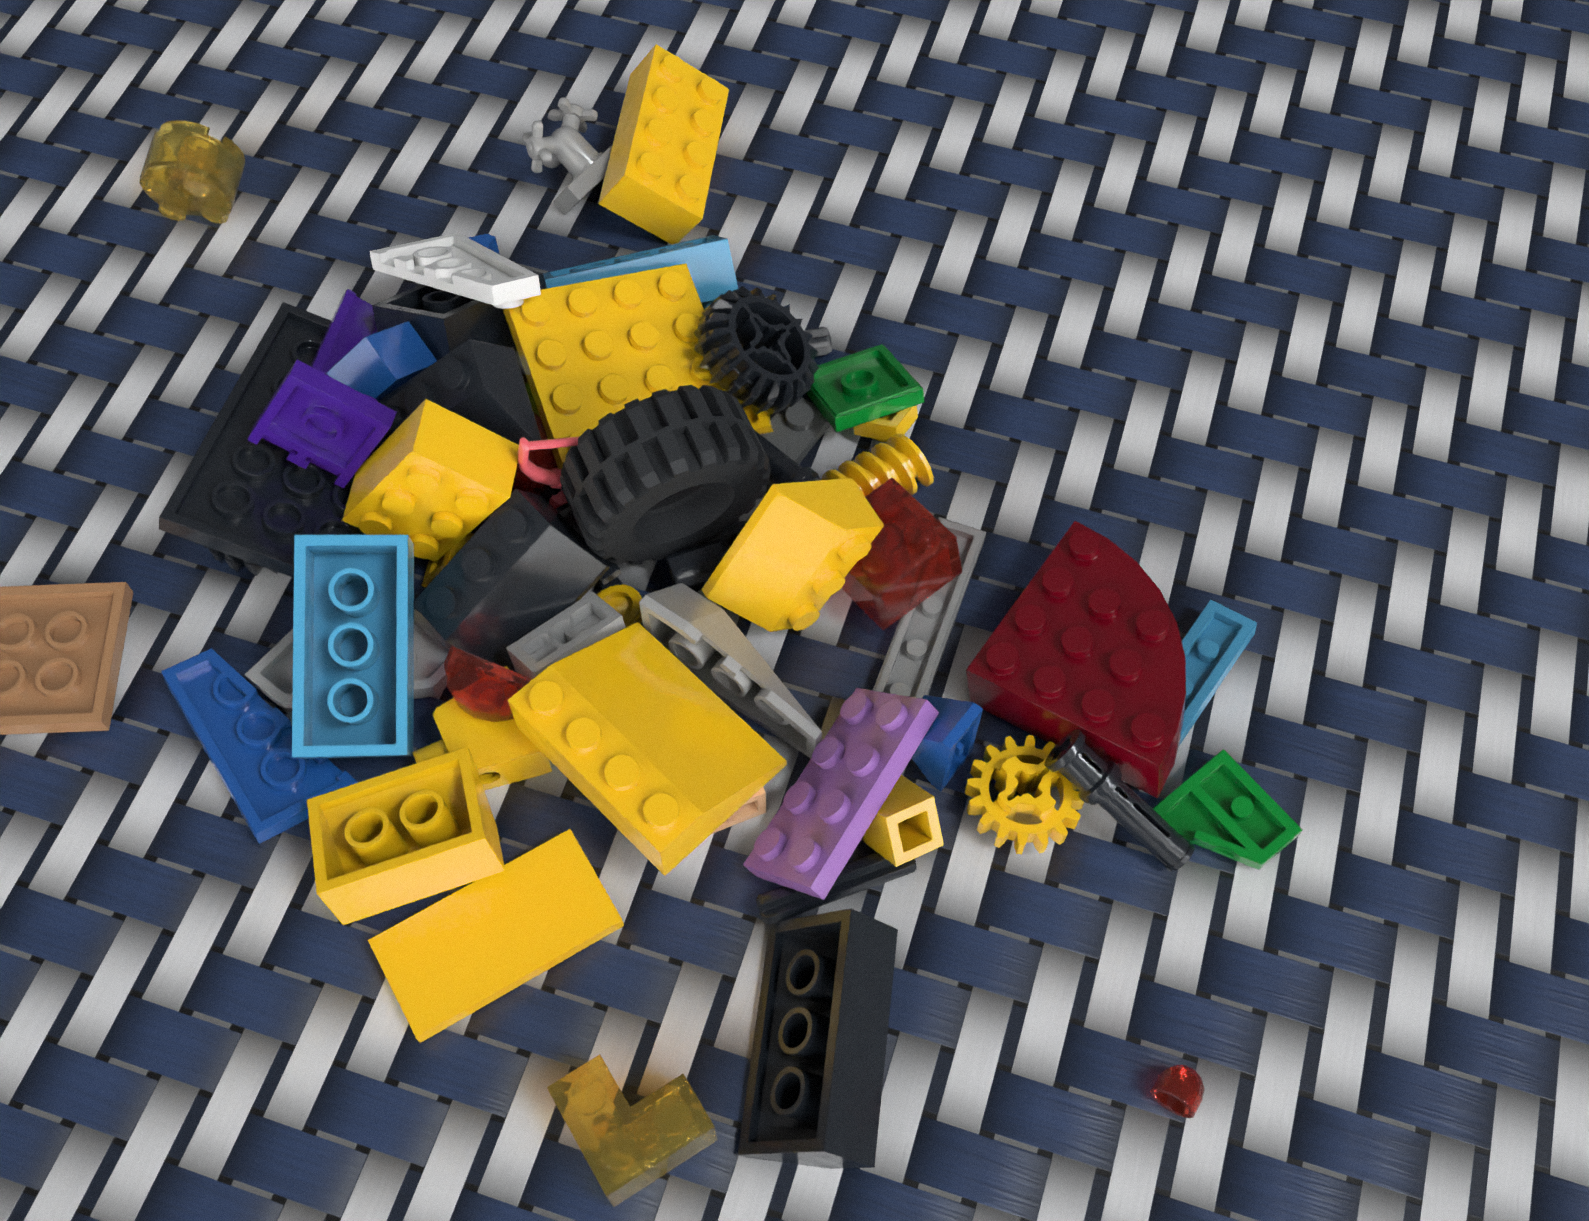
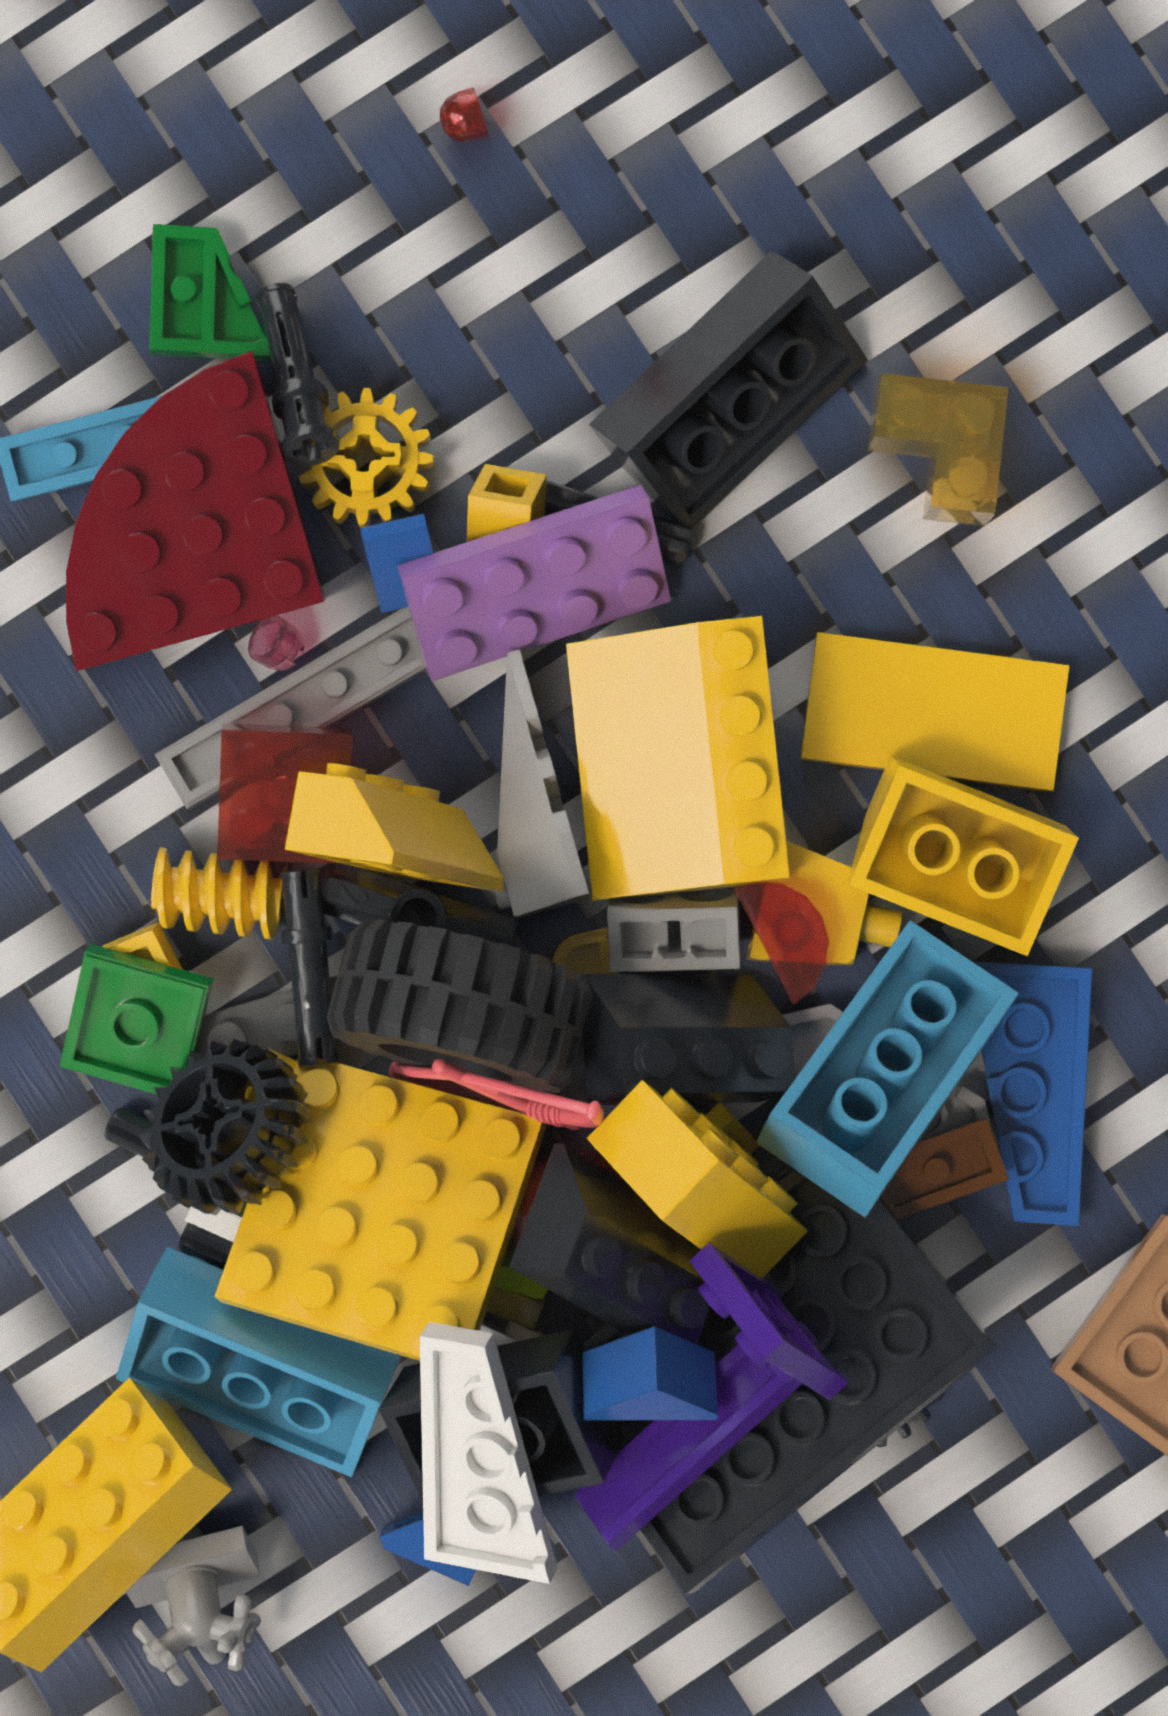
camera: 140 degrees left, 25 degrees up
none -> clear pink hinge [248,615,305,671]
none -> reddish brown plate [880,1117,1009,1219]

